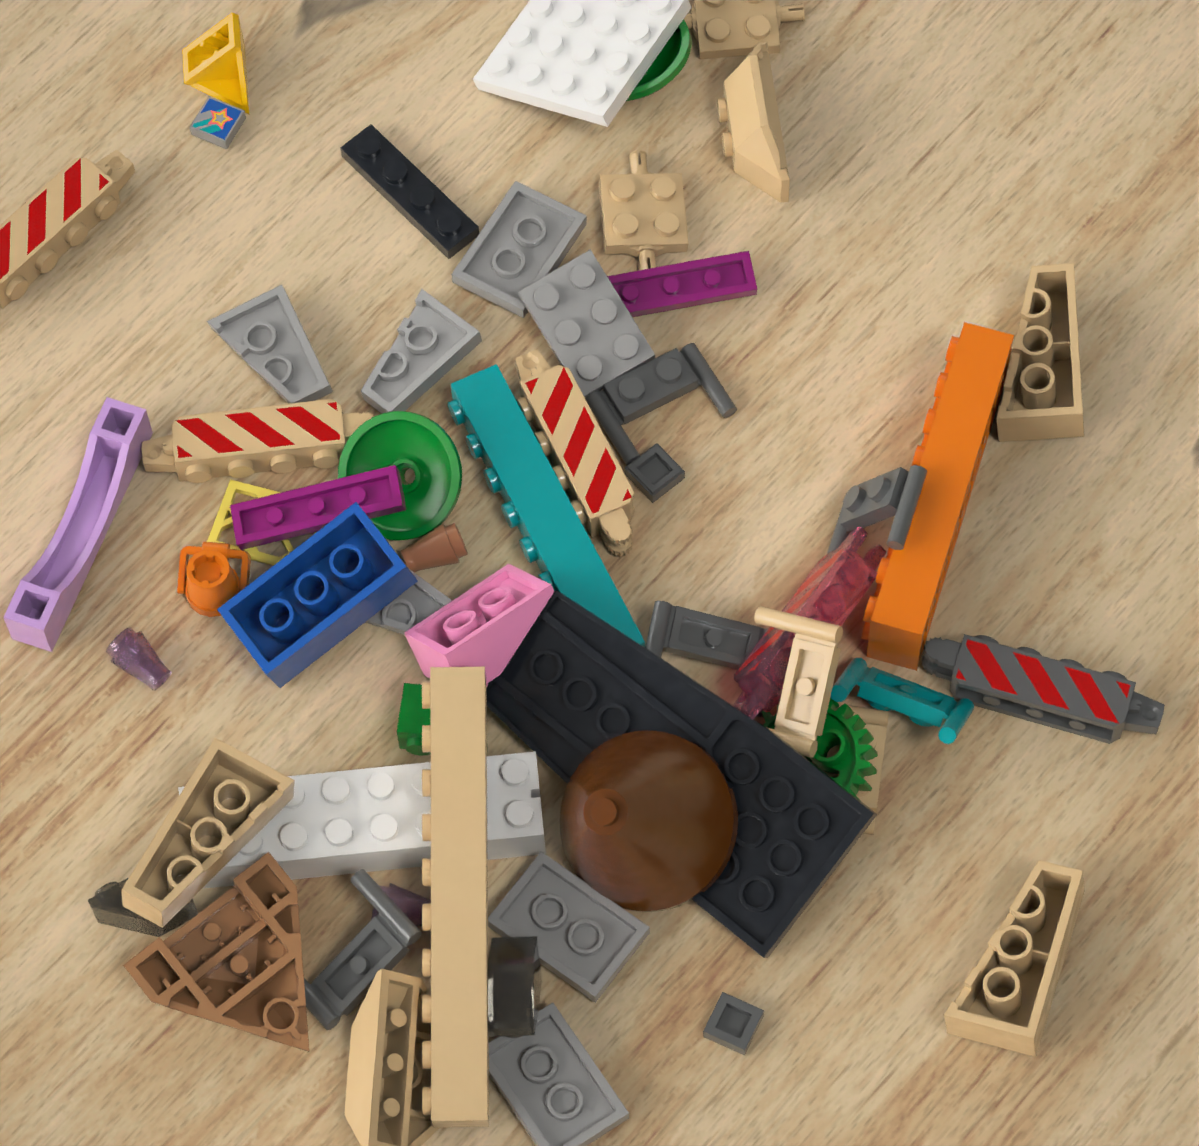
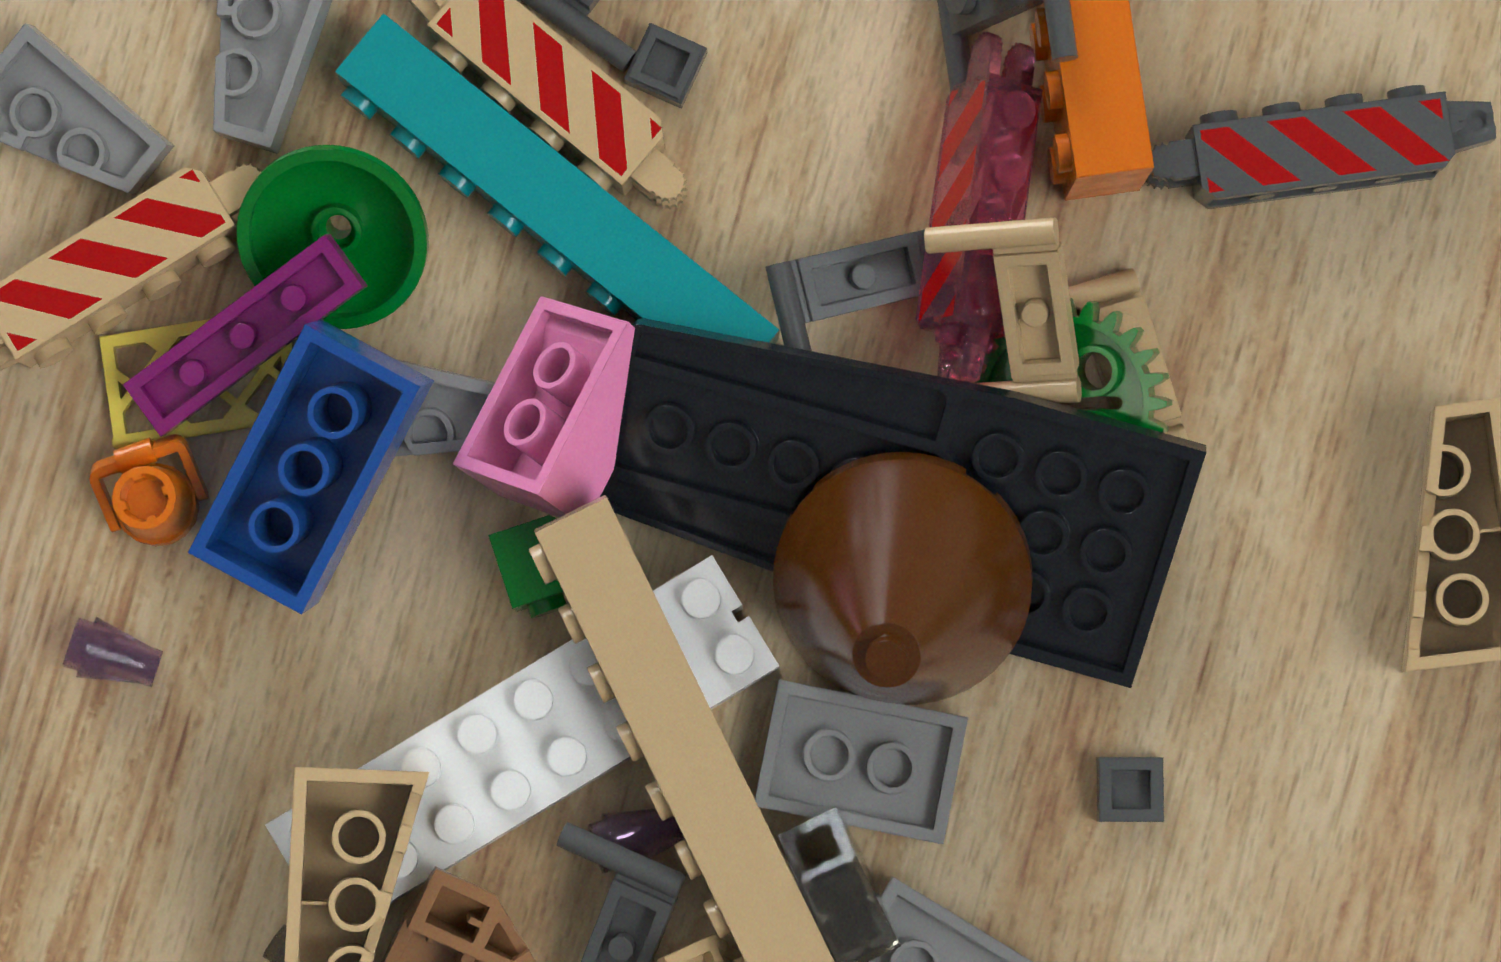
camera: 25 degrees left, 20 degrees up
nougat cone [401,523,468,573] -> none
teal plate [830,658,974,744] -> none

